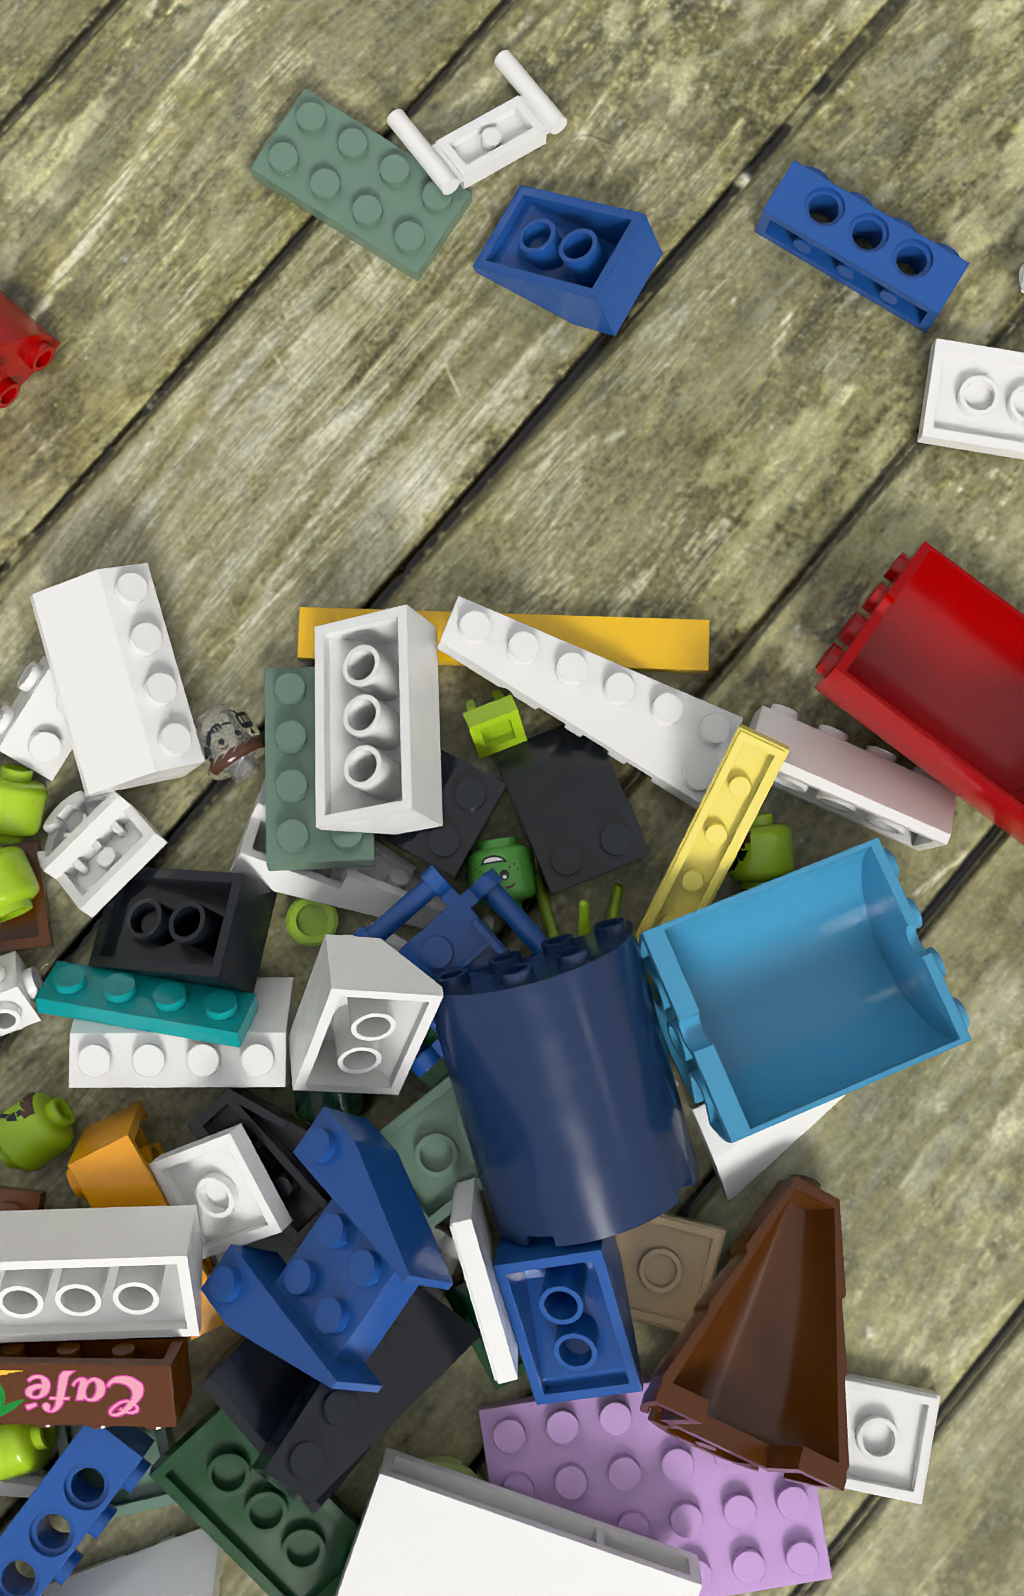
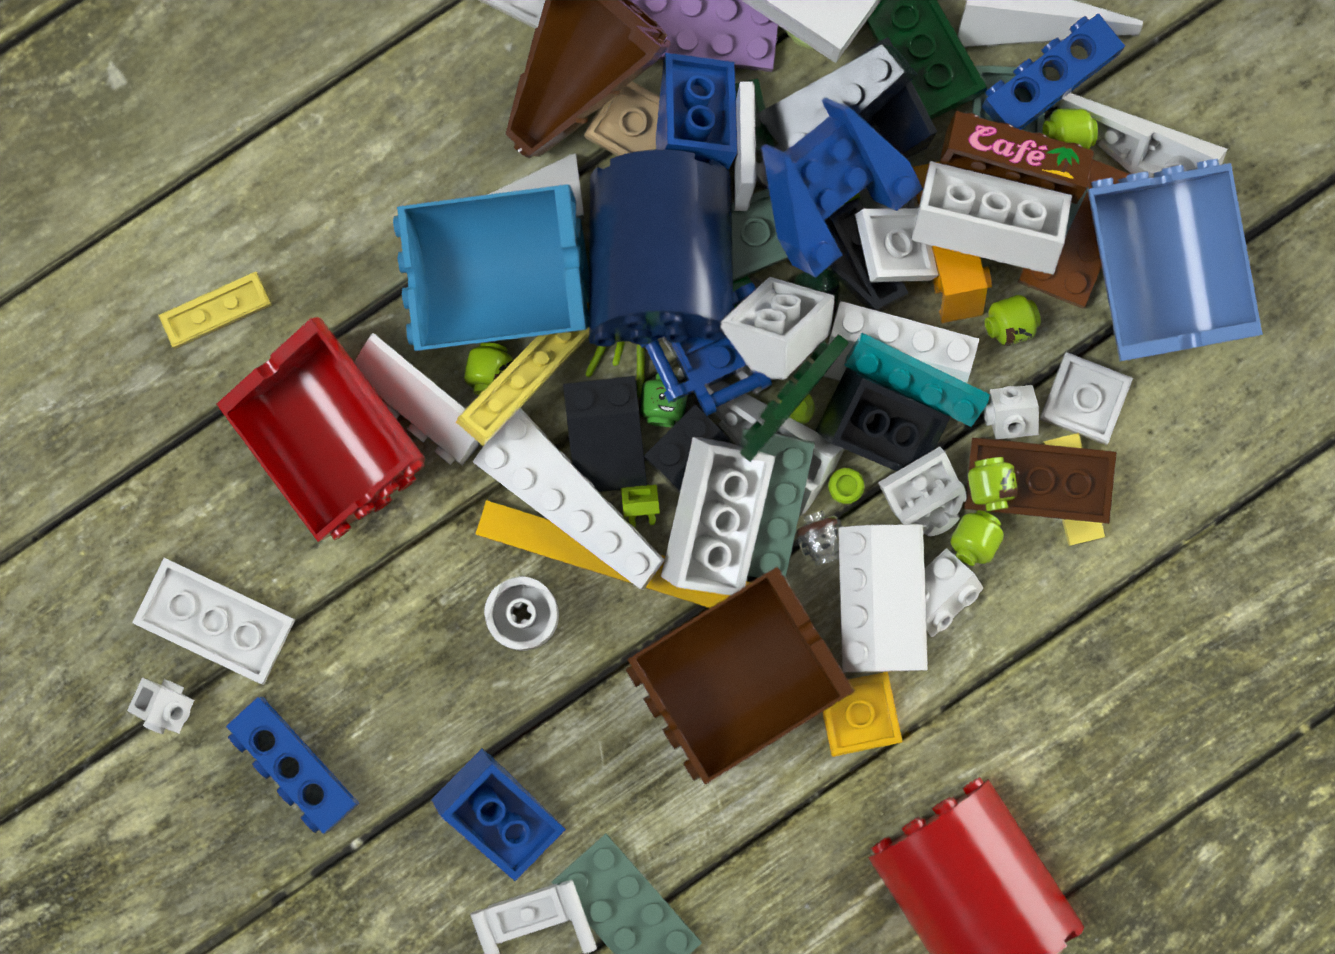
camera: 160 degrees left, 0 degrees up
none -> white brick [484,577,559,651]
none -> reddish brown cylinder [625,566,855,785]
none -> dark green plate [739,334,849,463]
none -> yellow tile [822,672,903,757]
none -> lime tile [828,468,864,505]

